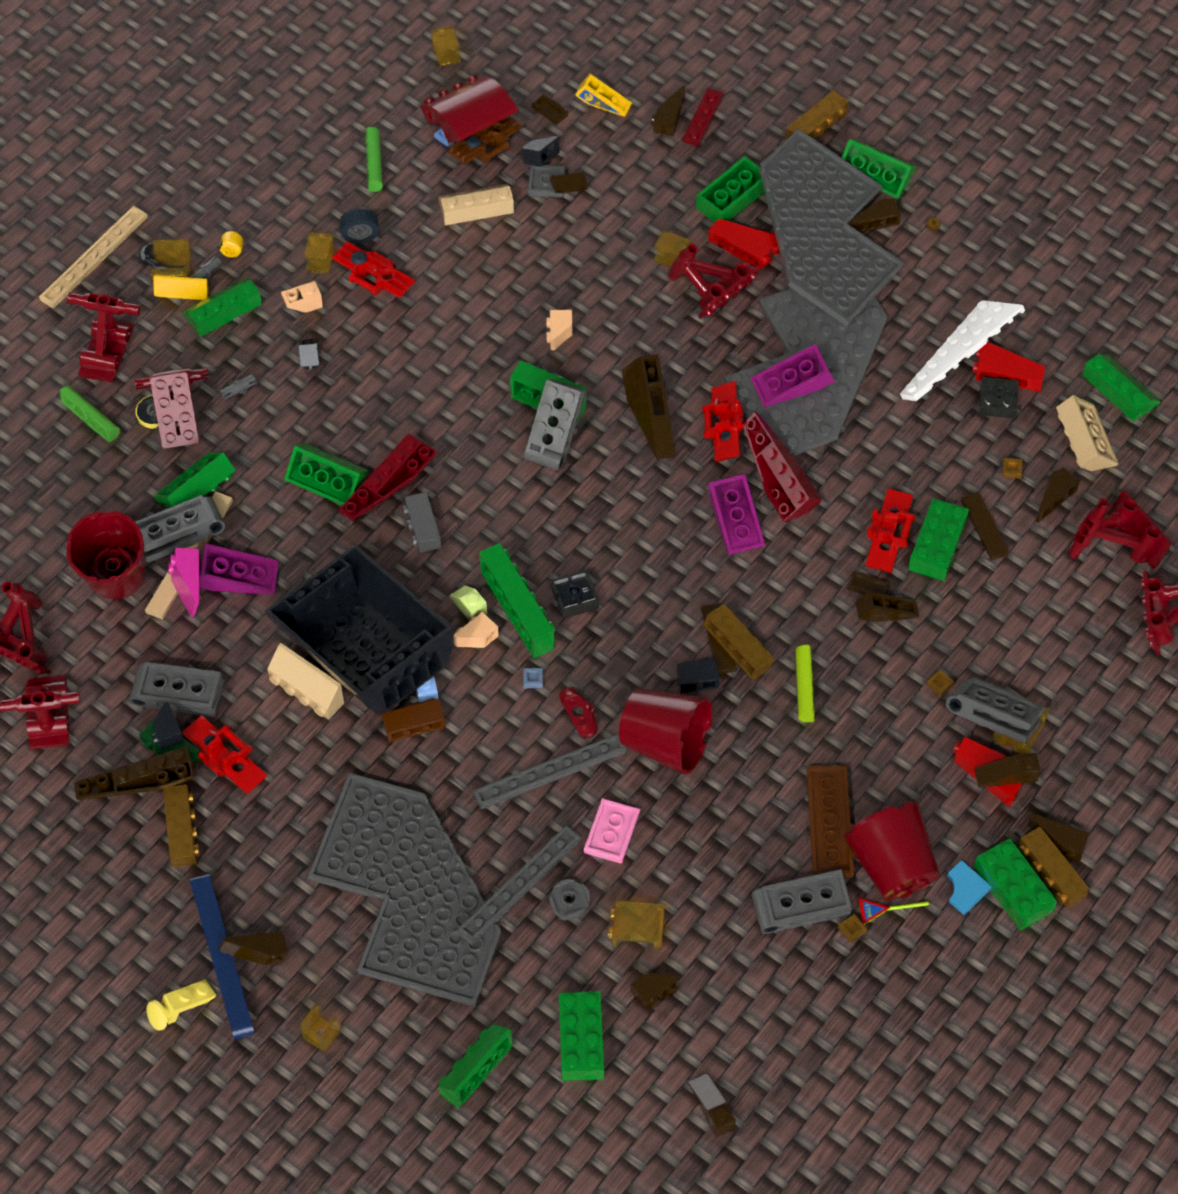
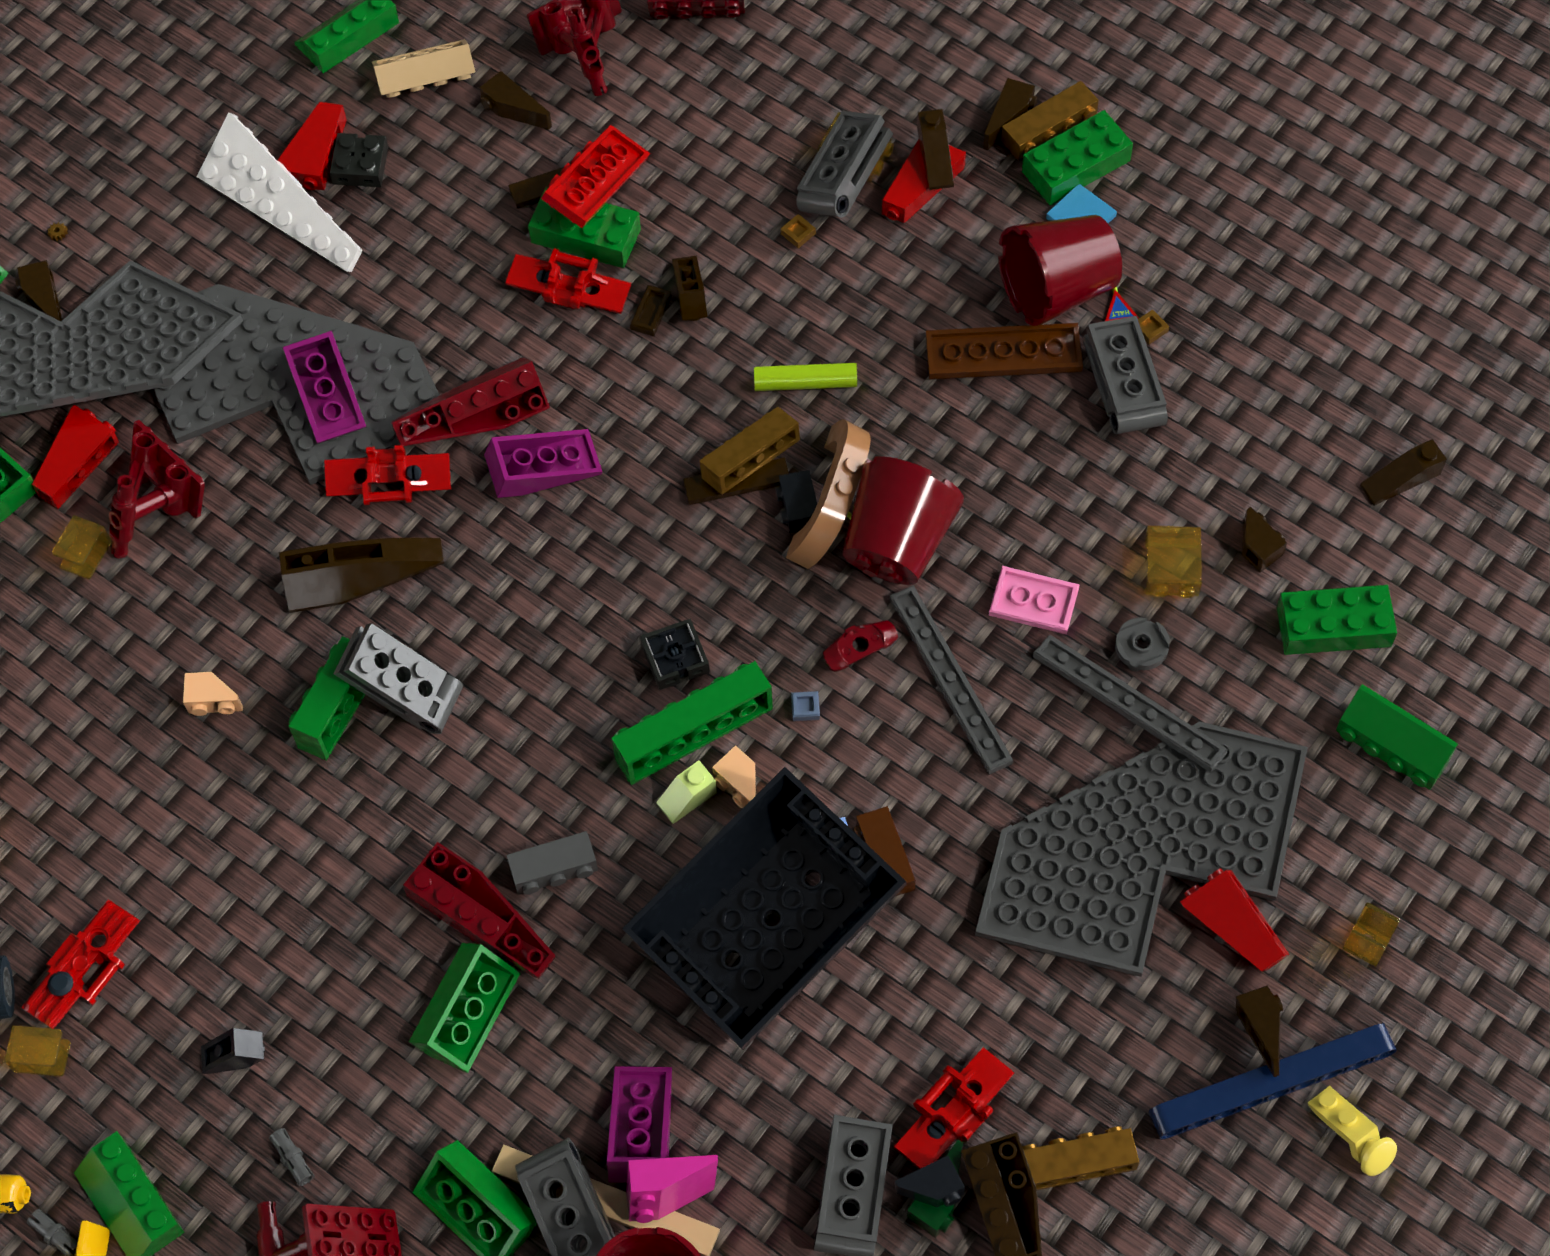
camera: 90 degrees left, 5 degrees up
tan slope [268,643,344,719] -> none
light nougat slope [281,281,323,313] -> none
pearl gold plate [1002,458,1022,479] -> none
none -> red plate [541,125,650,228]
none -> medium nougat arch [786,419,871,569]
none -> red slope [1180,868,1290,971]

